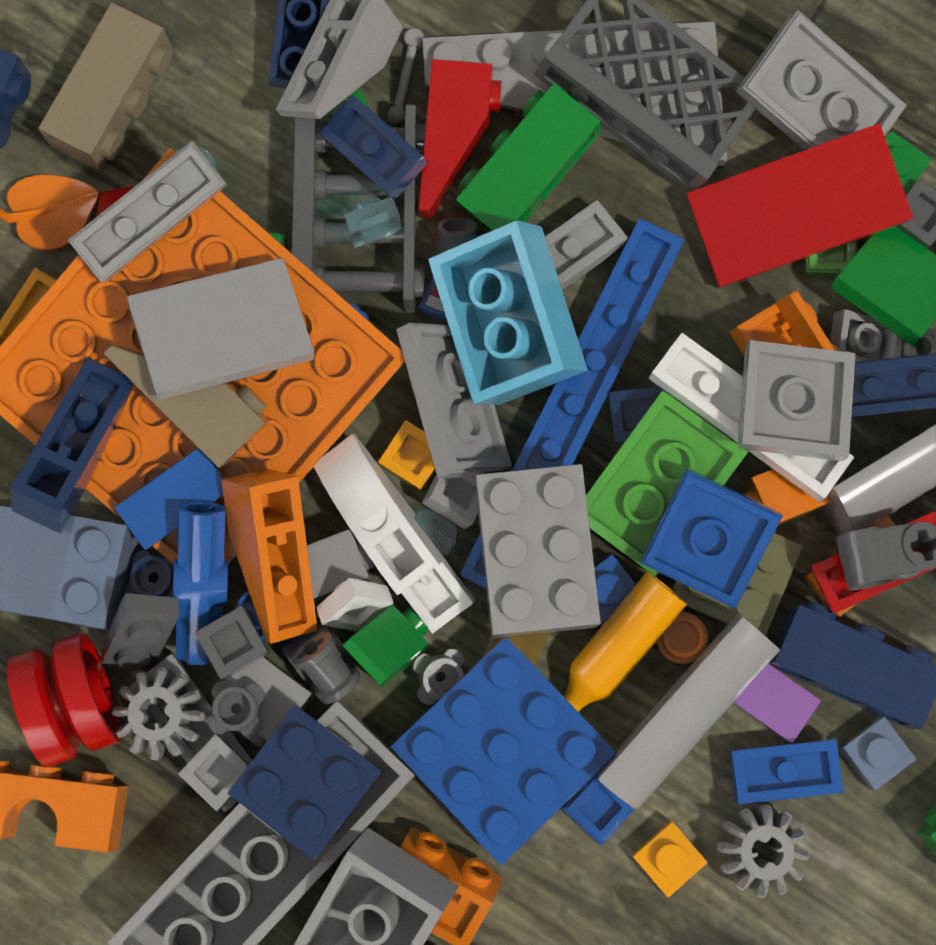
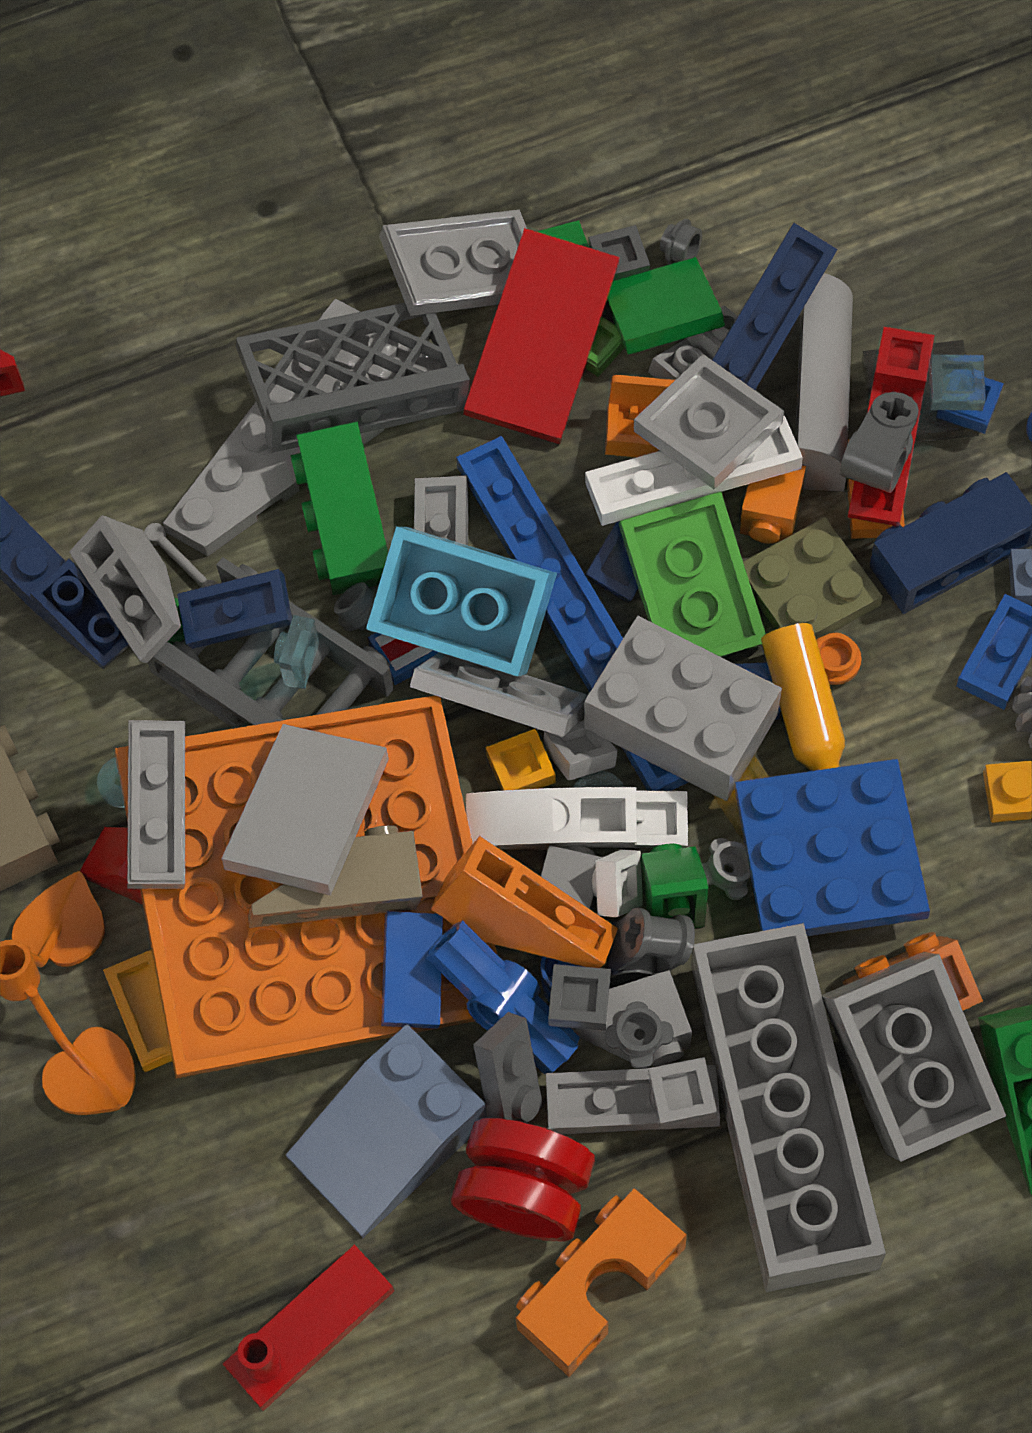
camera: 50 degrees left, 15 degrees down
dark blue slope [10,357,135,534] -> none
light grey gear [112,668,206,760] -> none
dark blue plate [125,550,174,597] -> none
dark blue plate [227,705,382,861] -> none
red slope [419,59,502,219] -> none
blue tile [562,771,635,846] -> none
light grey brick [598,613,780,809] -> none
blue tile [640,468,783,609] -> none
medium lavender tile [733,664,821,744] -> none

